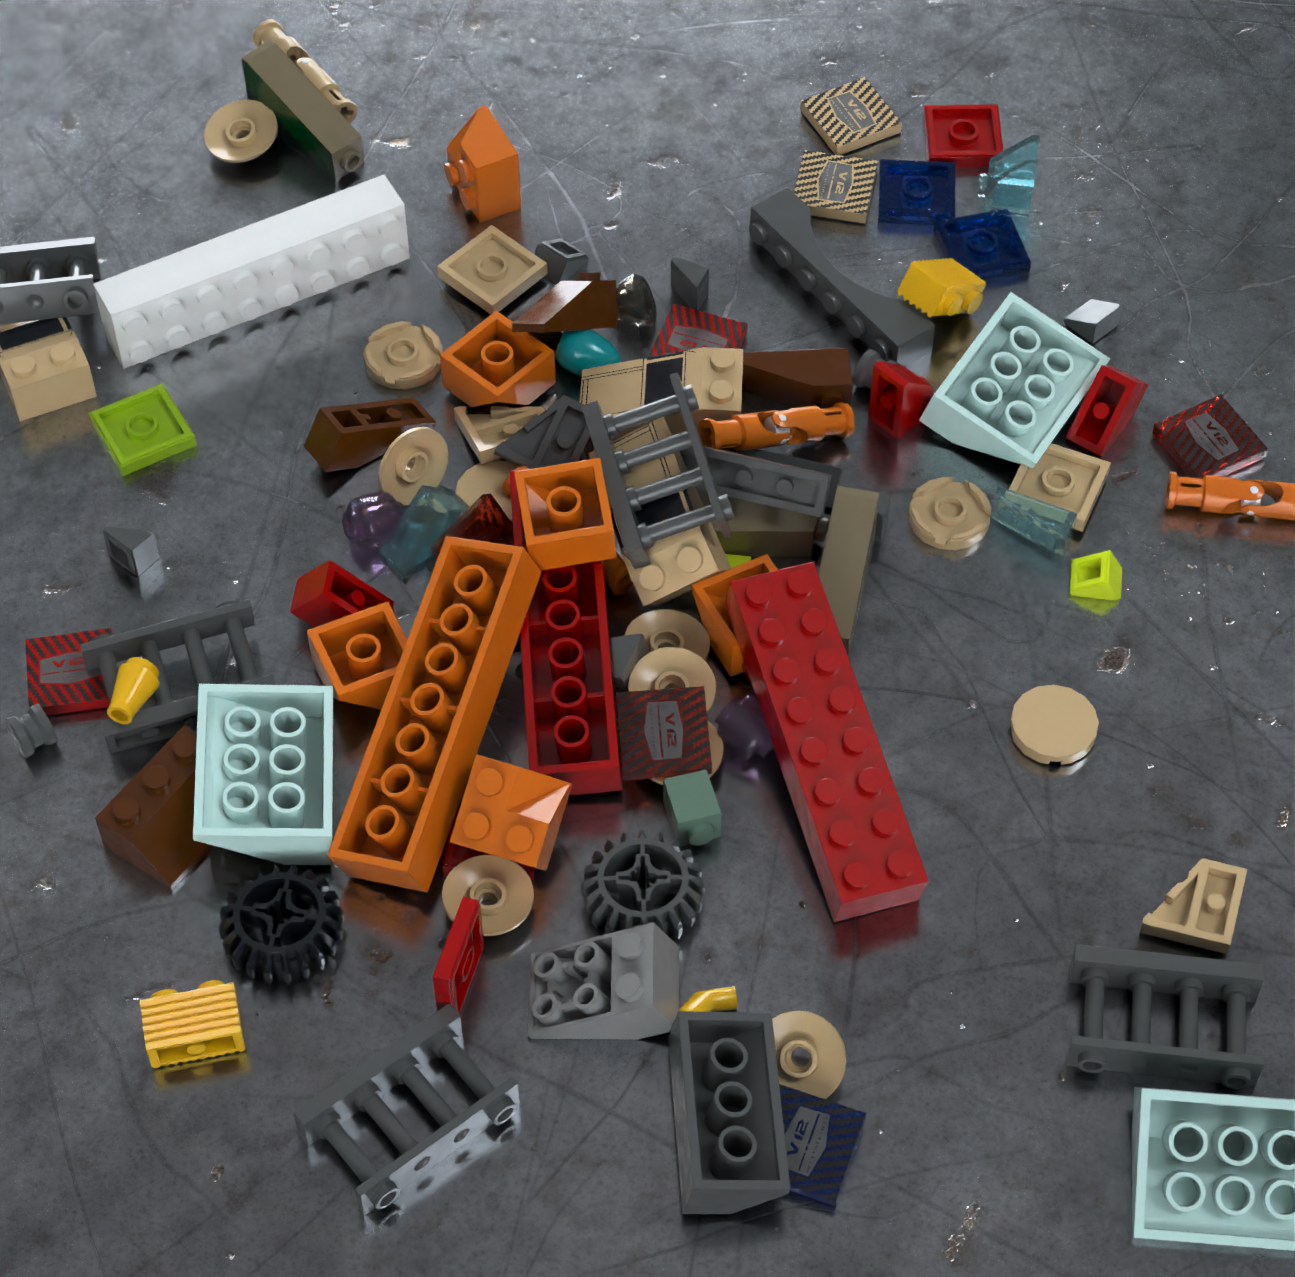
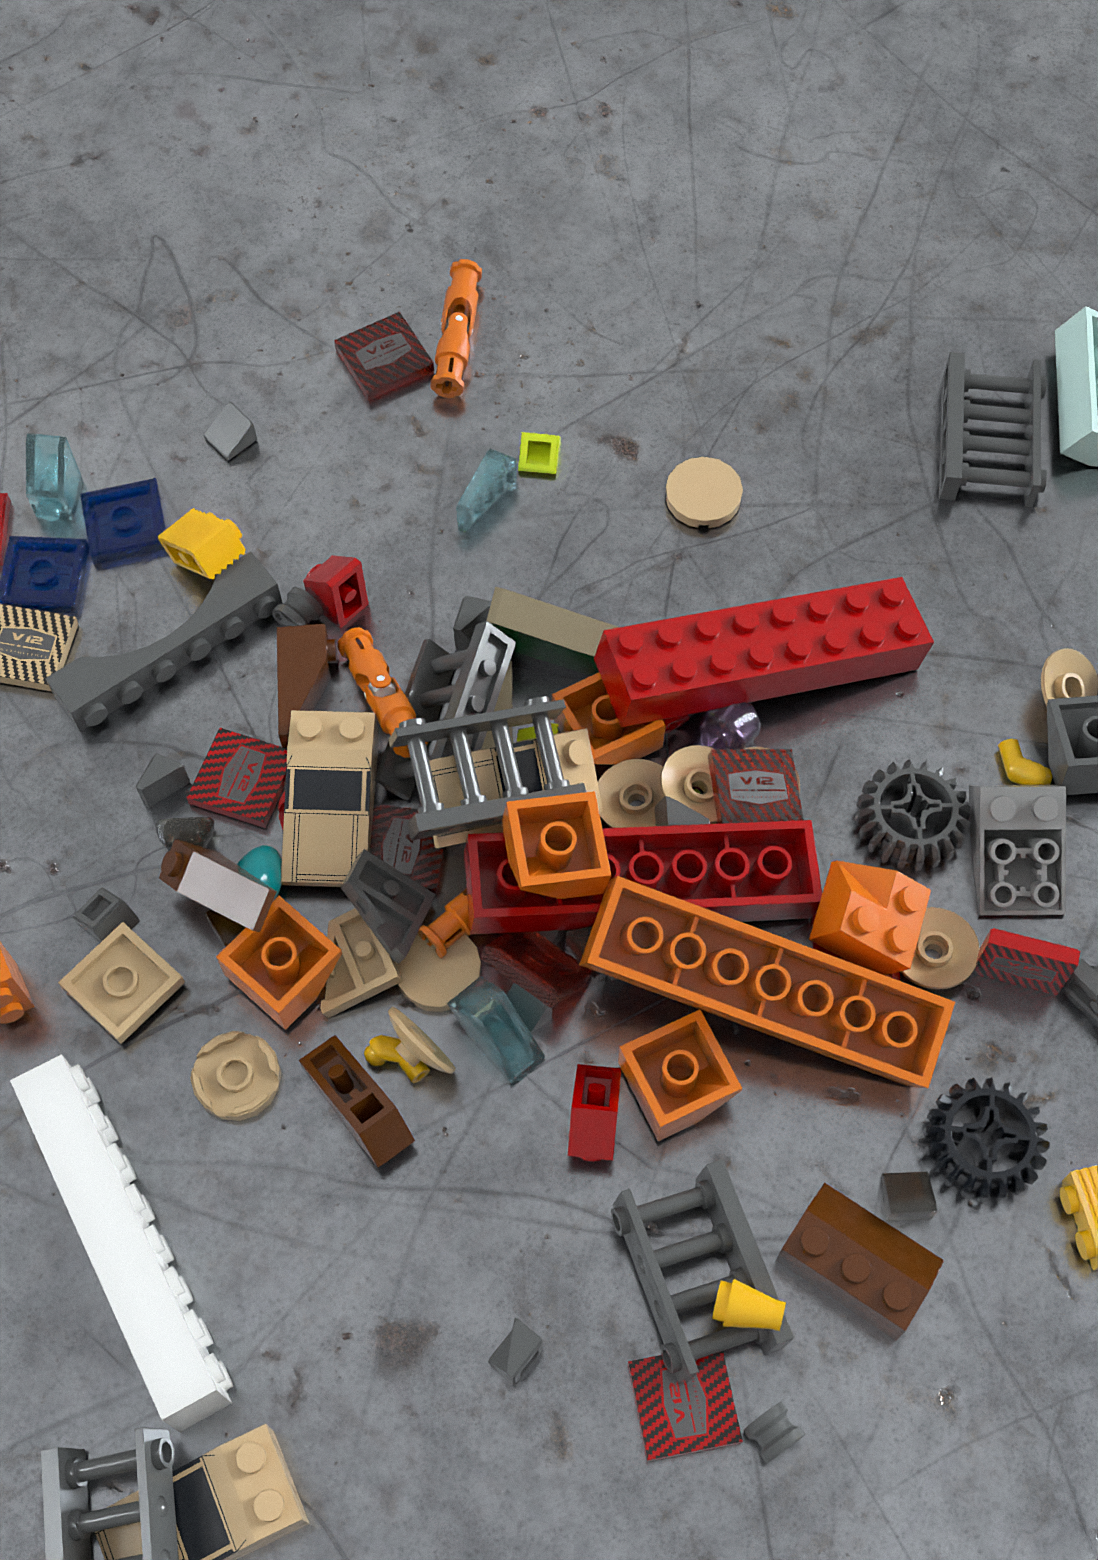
camera: 90 degrees left, 10 degrees up
lime tile [89,383,197,476] -> none
light aqua slope [193,684,333,865] -> none
clear purple head [342,491,407,550] -> none
sand green brick [663,769,722,847] -> none
tan tile [908,477,991,551] -> none
light aqua slope [919,292,1110,468] -> none
tan plate [1004,443,1111,532] -> none
red slope [1065,365,1149,456] -> none
tan wing [1140,858,1247,954] -> none

